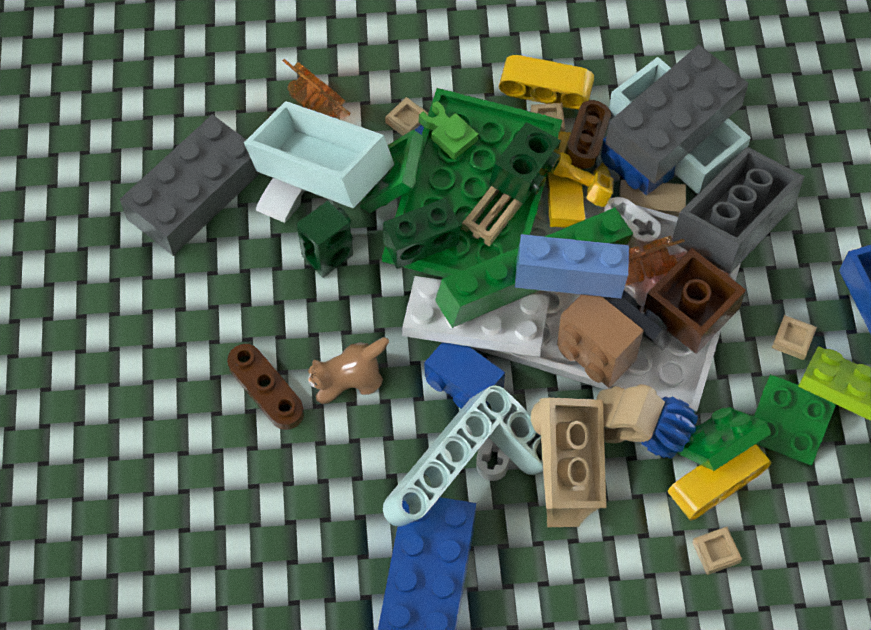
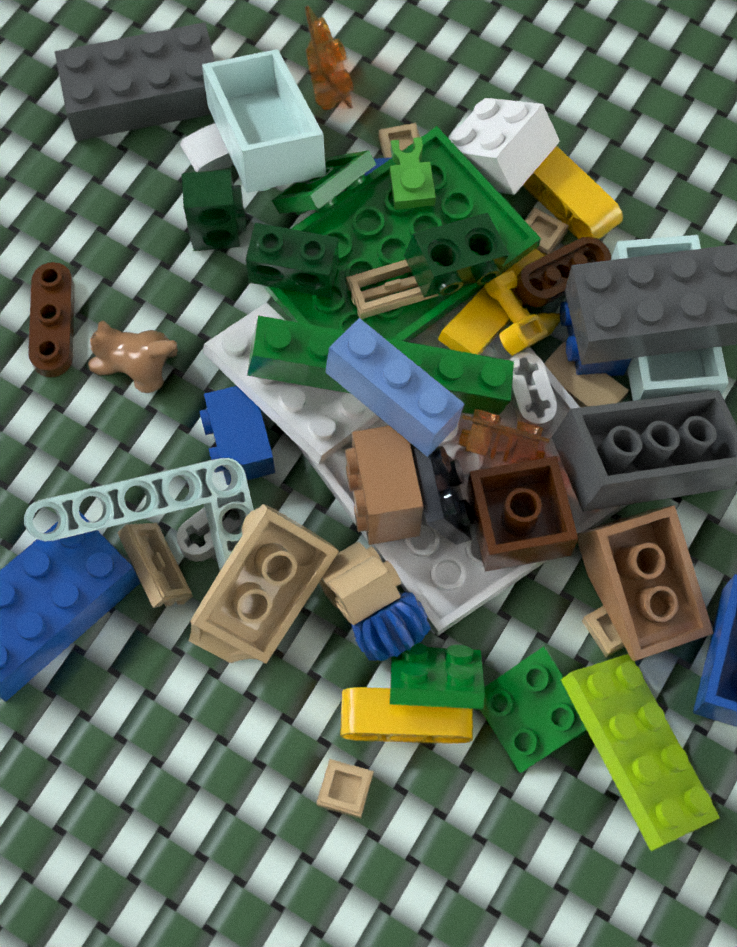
camera: 35 degrees right, 5 degrees up
none -> tan tile [117,523,193,608]
none -> white brick [449,98,560,195]
none -> medium nougat slope [577,505,714,661]

